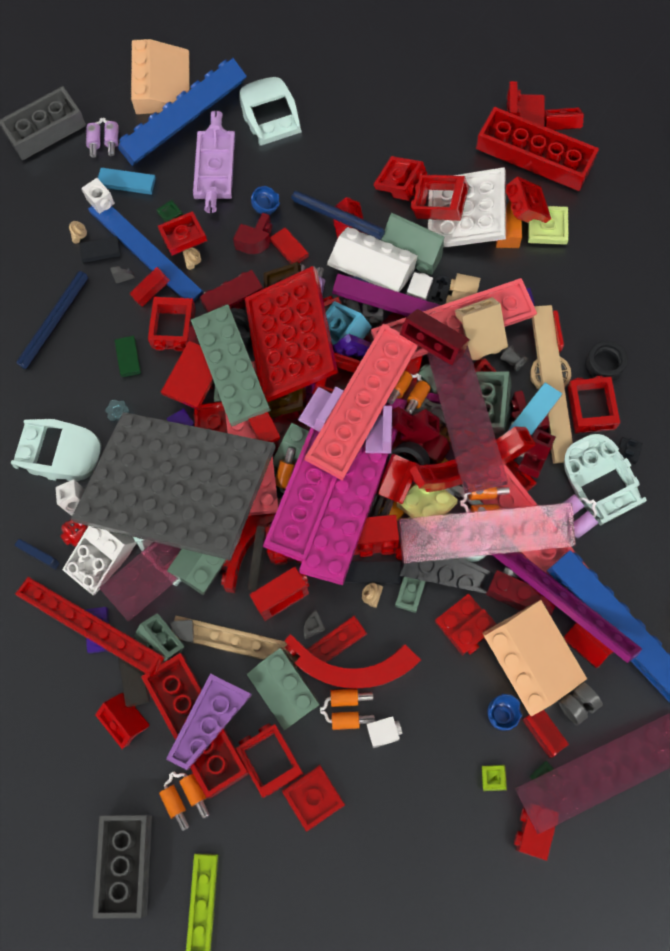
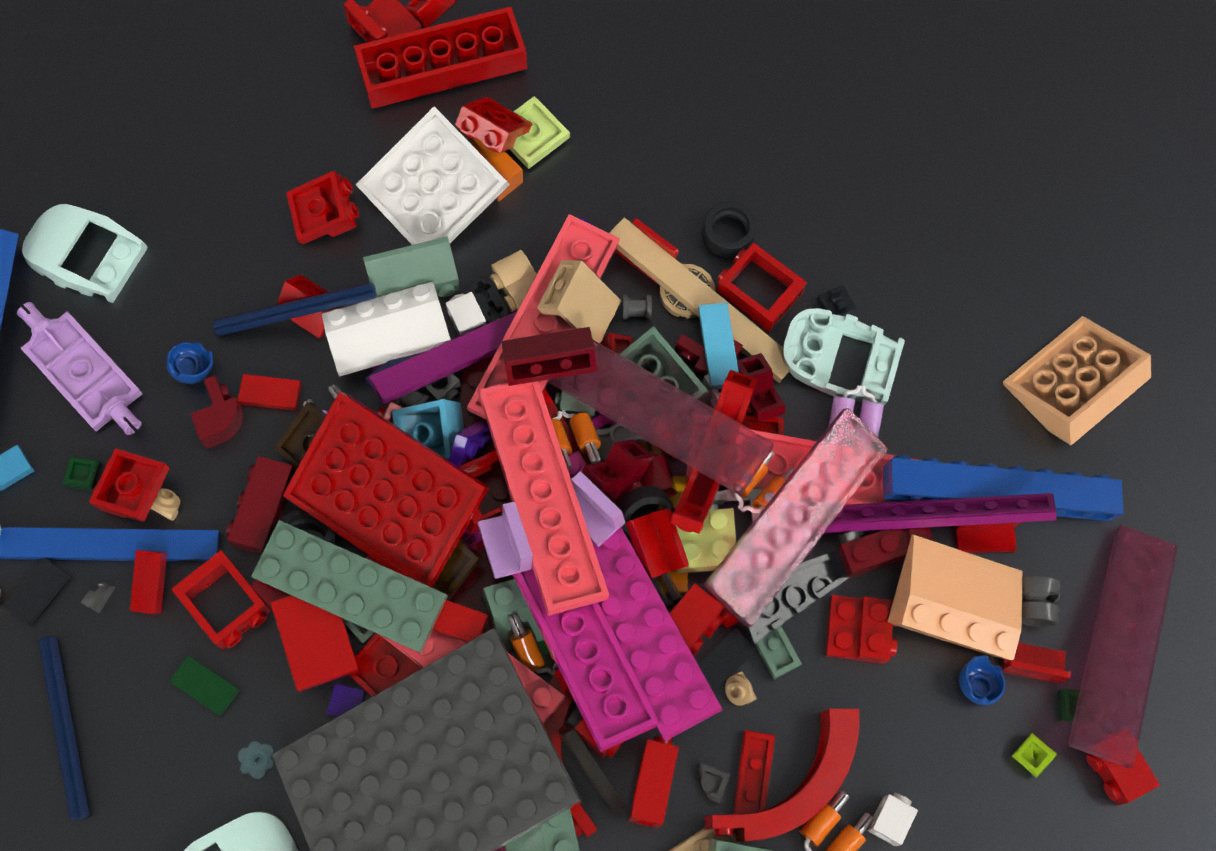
camera: 55 degrees left, 0 degrees up
red window [411,175,469,221] -> none

